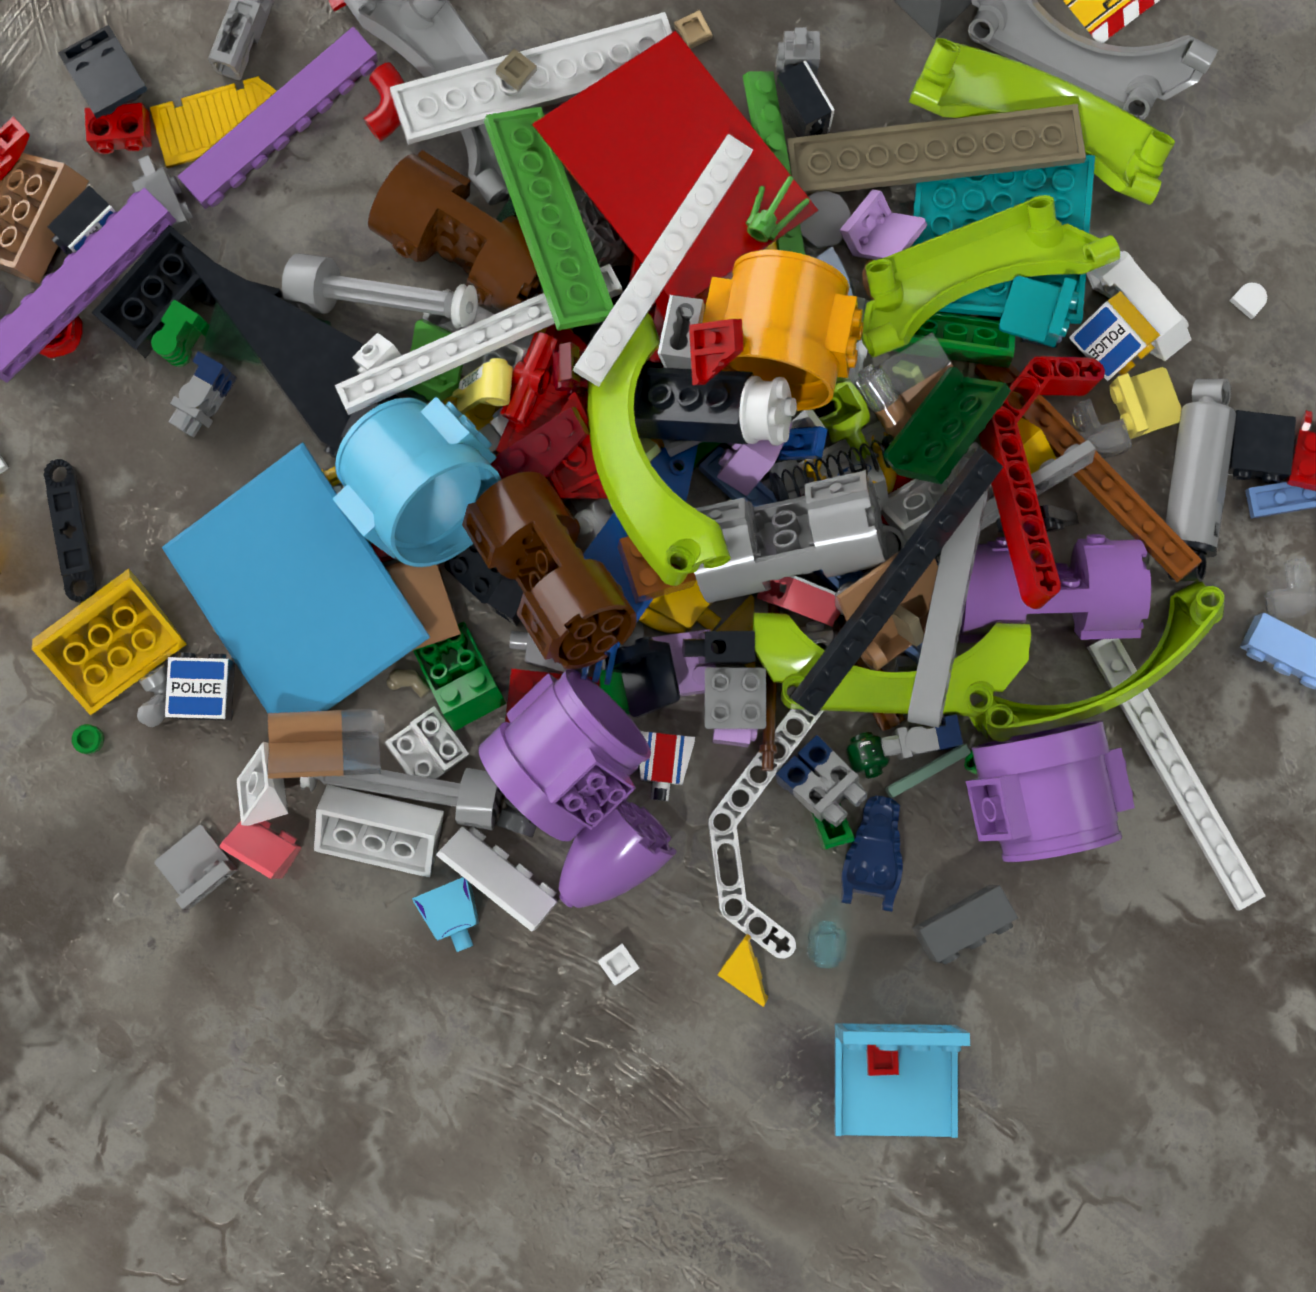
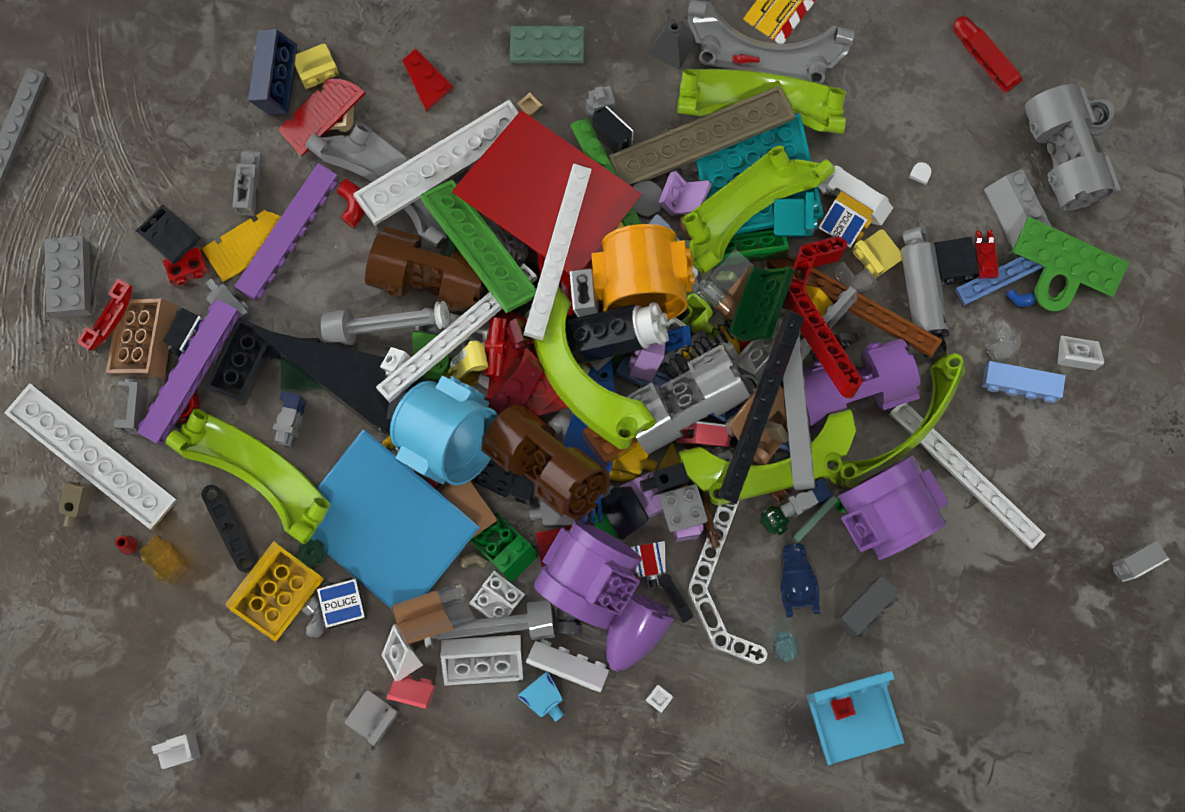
camera: 20 degrees left, 5 degrees down
green tile [72,724,104,754] -> none
green legs [151,300,213,367] -> none
dark tan tile [496,48,537,92] -> none
red wing [689,319,744,385] -> none
yellow tile [717,934,768,1007] -> none
bright green plant [745,176,810,242] -> none
light grey hips [776,735,867,827] -> none
green slope [811,803,855,850] -> none
none -> lime panel [165,409,331,545]
none -> clear green brick [294,538,328,570]
none -> black piece [659,574,693,623]
none -> red piece [732,54,760,64]

